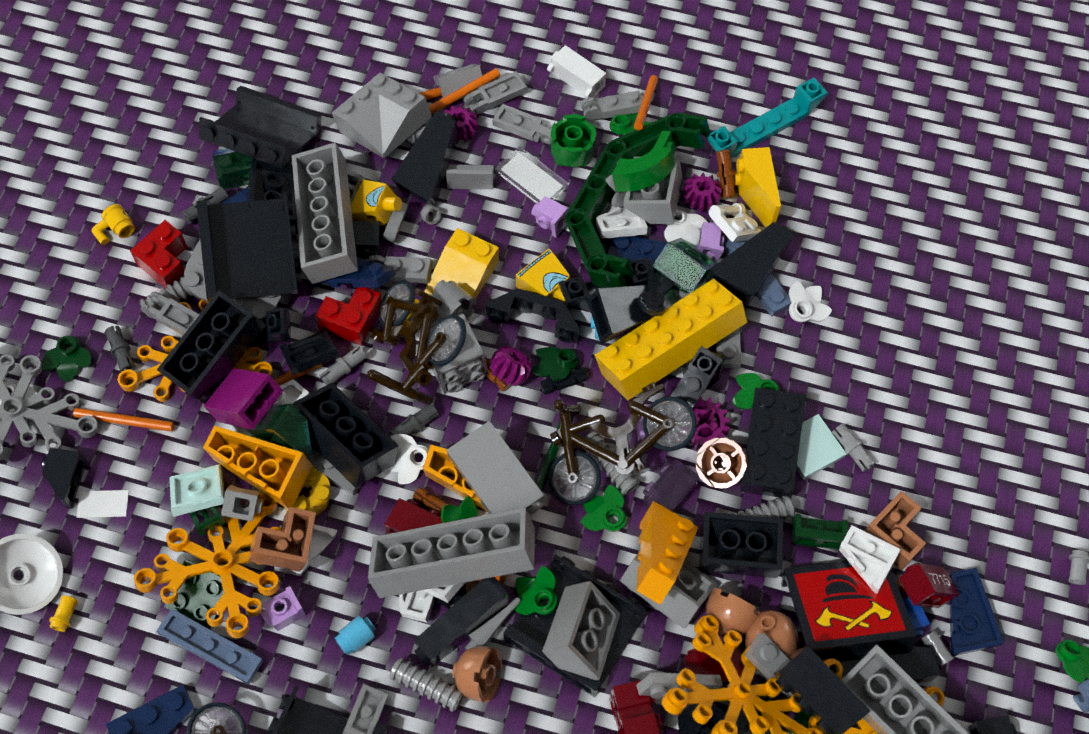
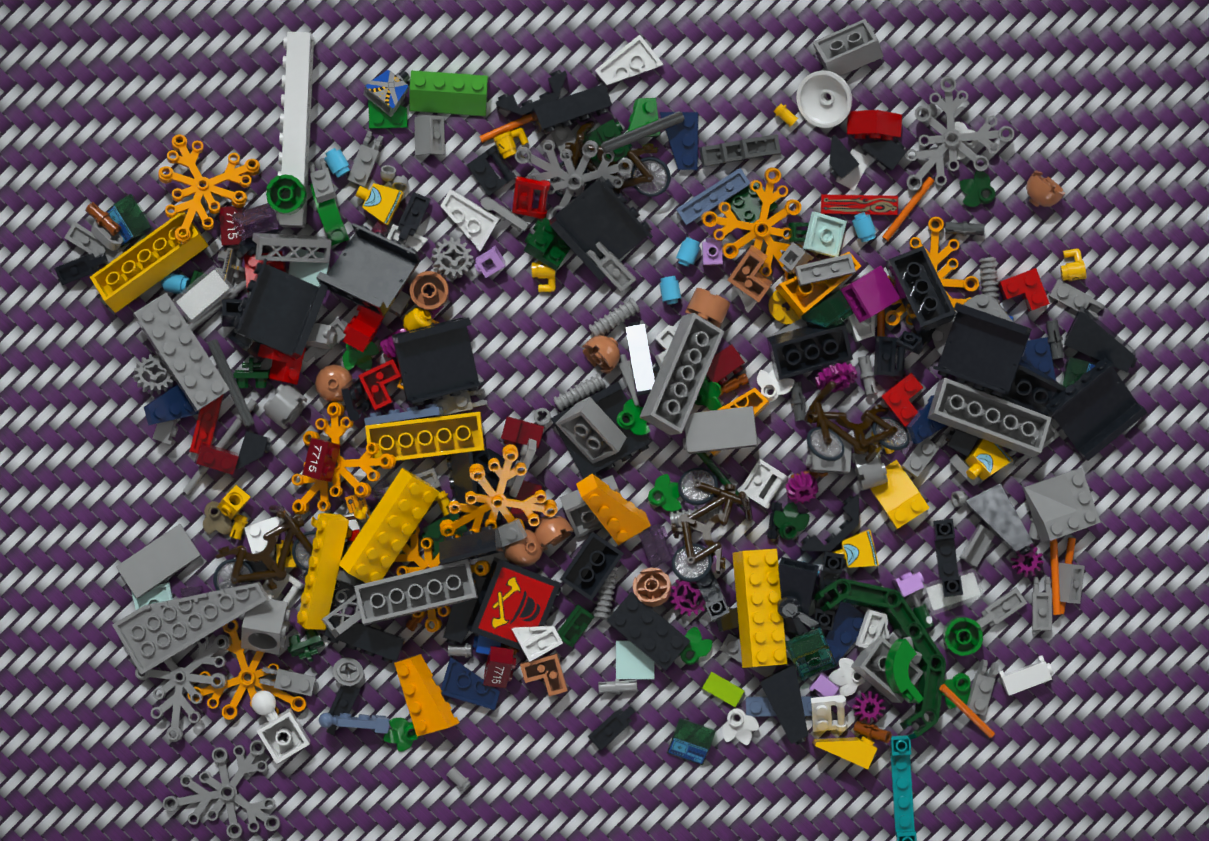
camera: 125 degrees right, 25 degrees up
light grey hinge [140,292,200,335] -> none
none -> light orange wedge [394,654,460,736]
none -> light grey bush [534,408,551,425]
none -> light grey piece [553,373,606,412]
none -> black hinge [588,705,636,751]
none -> clear green slope [666,717,716,765]
none -> medium azure brick [676,237,700,267]
none -> nougat brick [685,288,730,328]
none -> dark grey slope [699,134,781,167]
none -> lime tile [702,671,745,707]
none -> white plate [739,458,788,509]
none -> light grey plate [795,253,856,286]
none -> magenta gear [815,362,858,393]
none -> tile [821,194,898,215]
none -> black slope [829,135,859,180]
none -> red brick [847,110,902,141]
none -> medium azure brick [852,212,876,242]
none -> dark green piece [911,593,934,629]
none -> black slope [933,518,963,597]
none -> nougat cylinder [1026,170,1065,207]
none -> light grey hinge [1049,279,1104,319]
none -> black slope [1064,306,1137,372]

